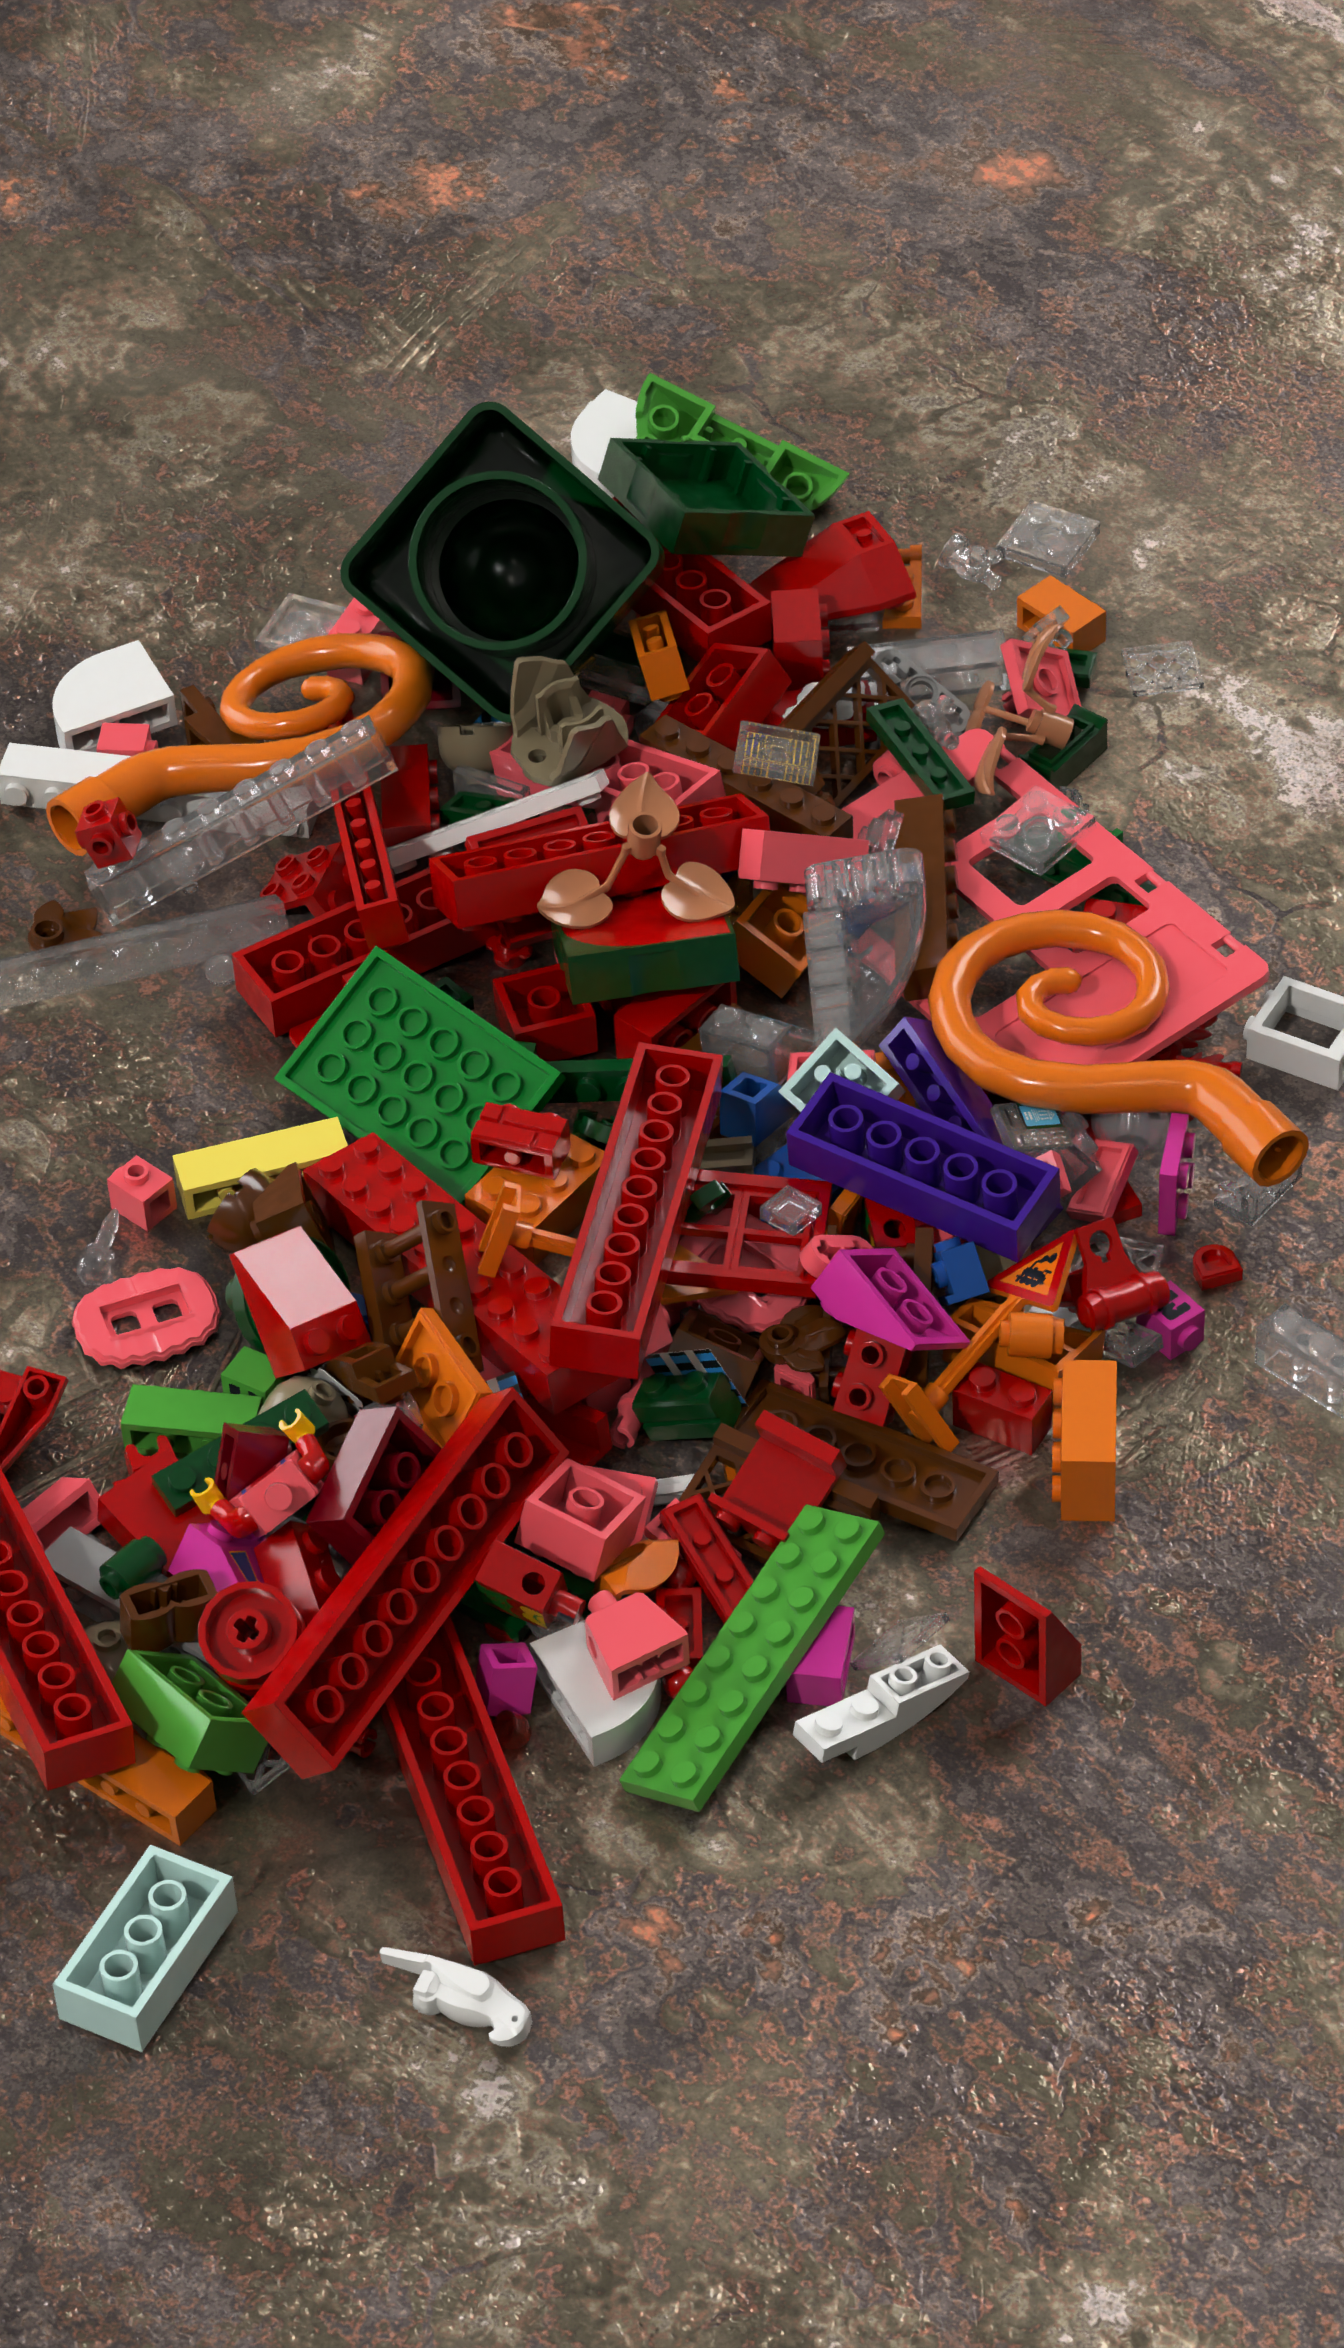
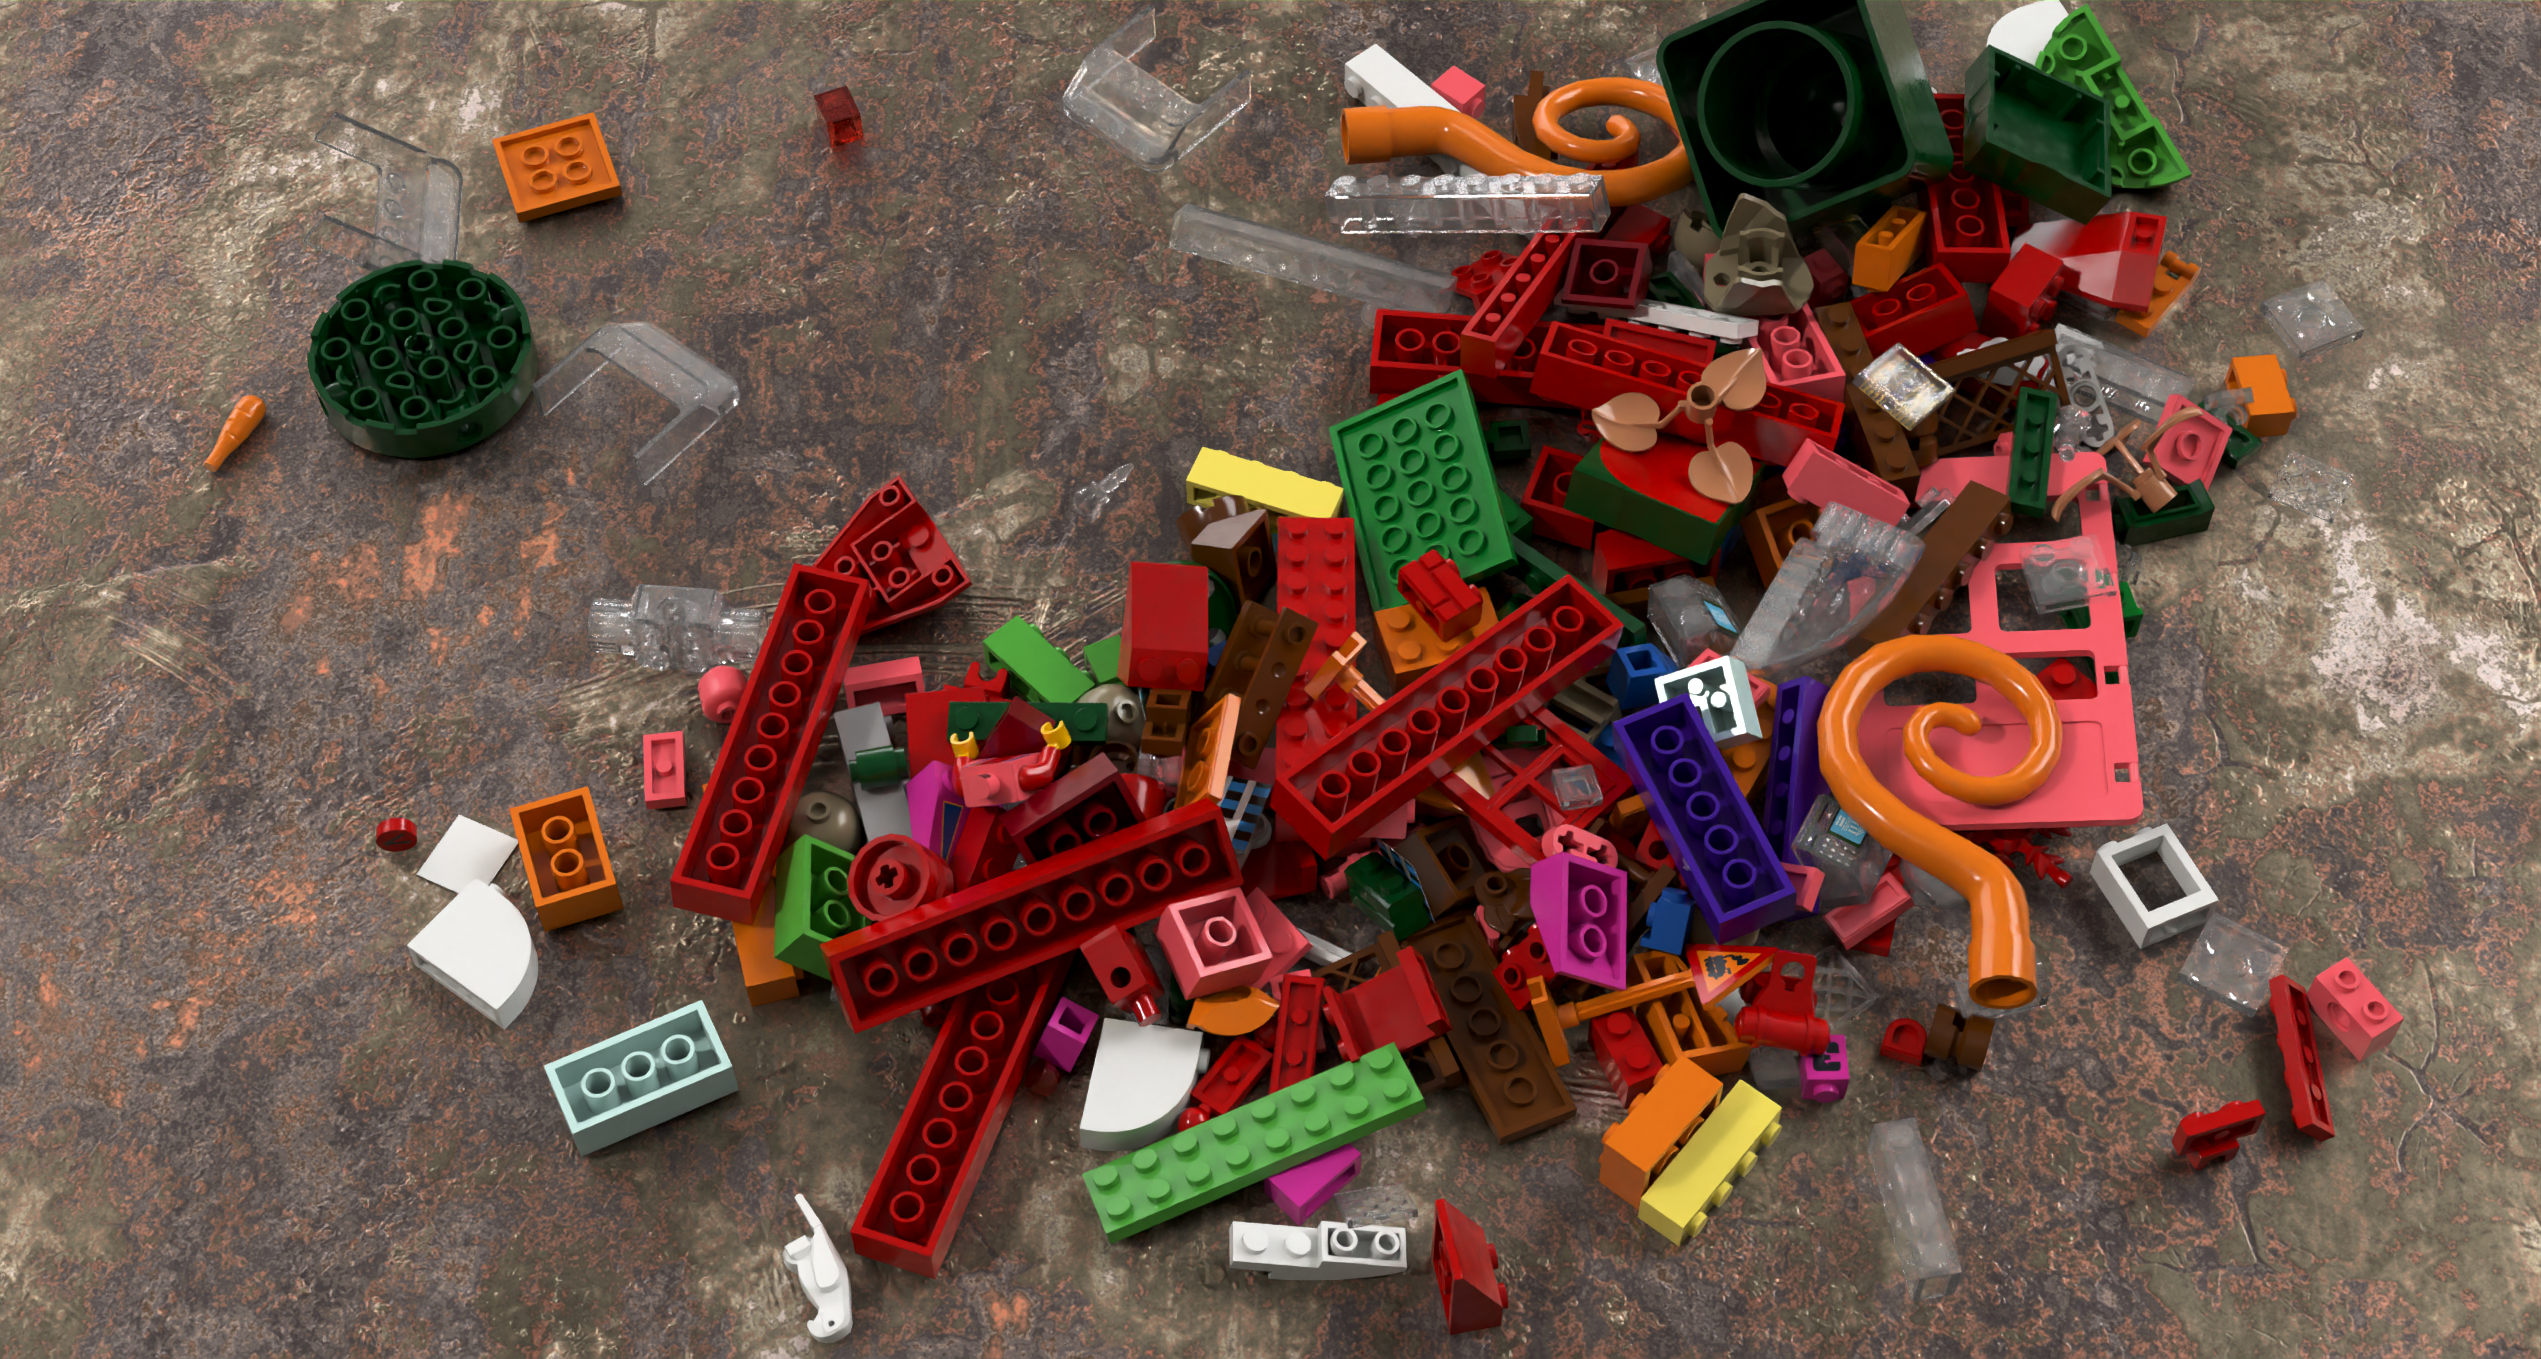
camera: 35 degrees right, 10 degrees up
reddish brown plate [28,900,104,955] -> none
white brick [52,640,178,752] -> none
coral piece [72,1267,222,1370] -> none
red brick [75,797,142,869] -> none
coral brick [107,1155,177,1232] -> none
reddish brown brick [120,1569,218,1652] -> none
coral torso [585,1590,690,1700] -> none
clear piece [938,532,1003,591] -> none
orange brick [999,1312,1064,1358] -> none
dark pink plate [1158,1113,1196,1236] -> none
none -> dark red slope [1561,238,1653,310]
none -> light yellow brick [1638,1079,1782,1247]
none -> reddish brown wheel [1923,1003,1995,1072]

